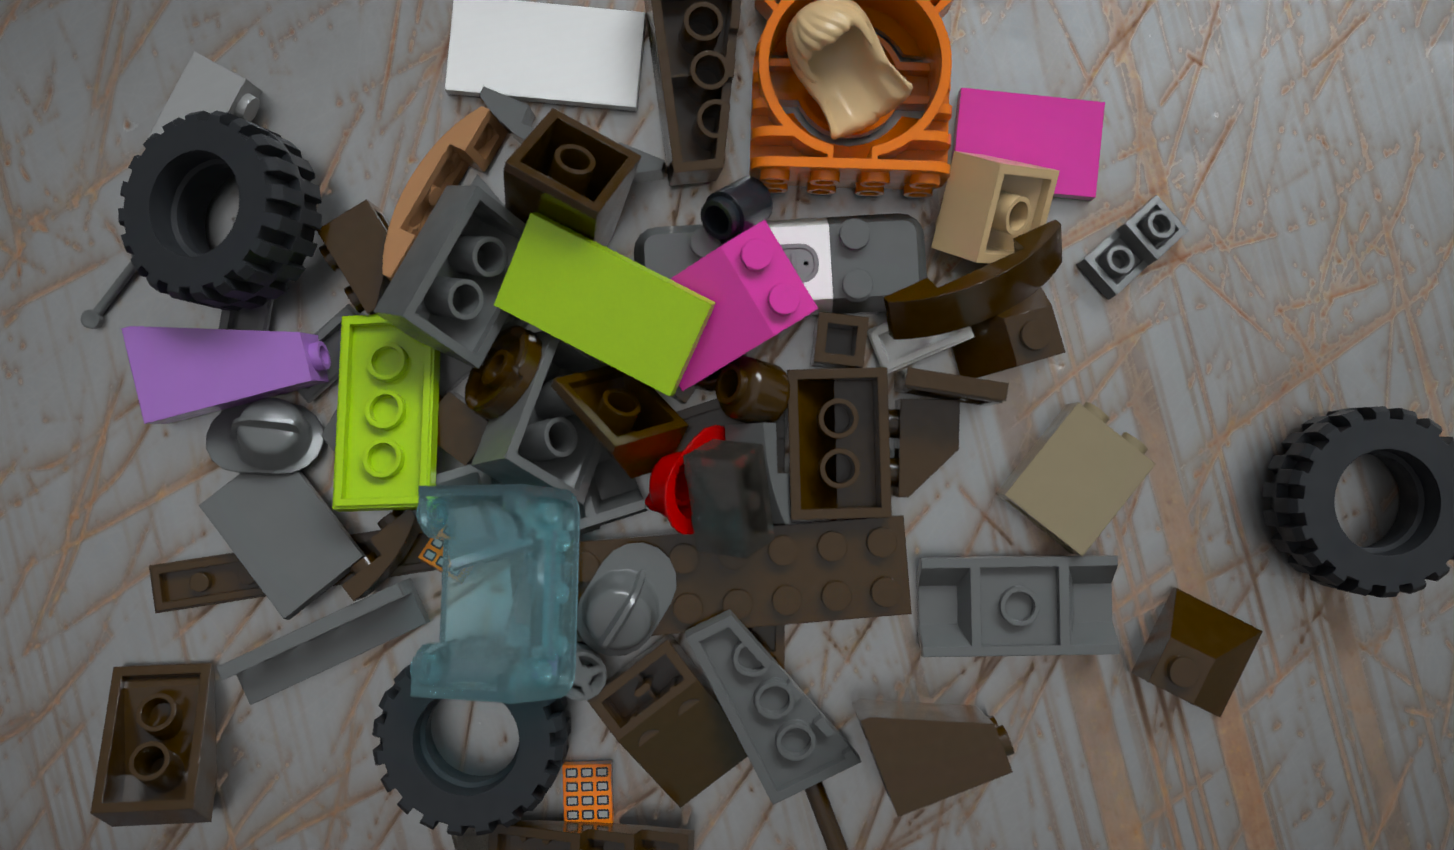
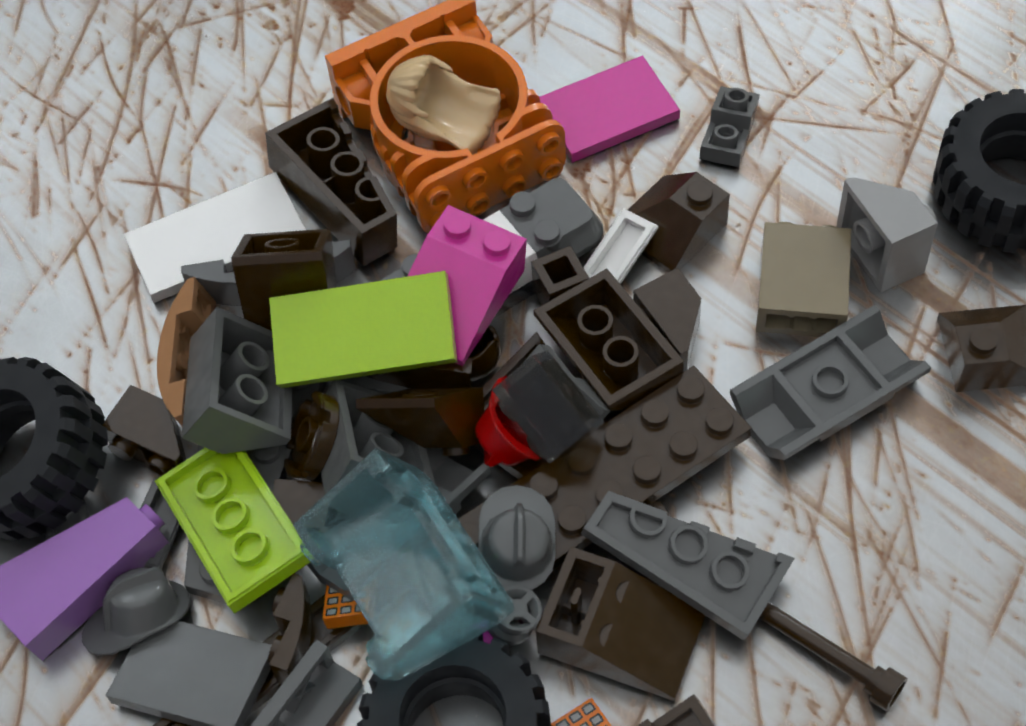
camera: 30 degrees left, 30 degrees down
black brick [700,176,773,240] -> none
dark brown head [715,356,790,423] -> none
dark brown slope [852,699,1014,817] -> none
dark brown slope [884,219,1062,340] -> none
dark brown tile [893,367,1009,406] -> none
tan slope [931,151,1060,263] -> none
none -> light grey slope [836,177,938,293]

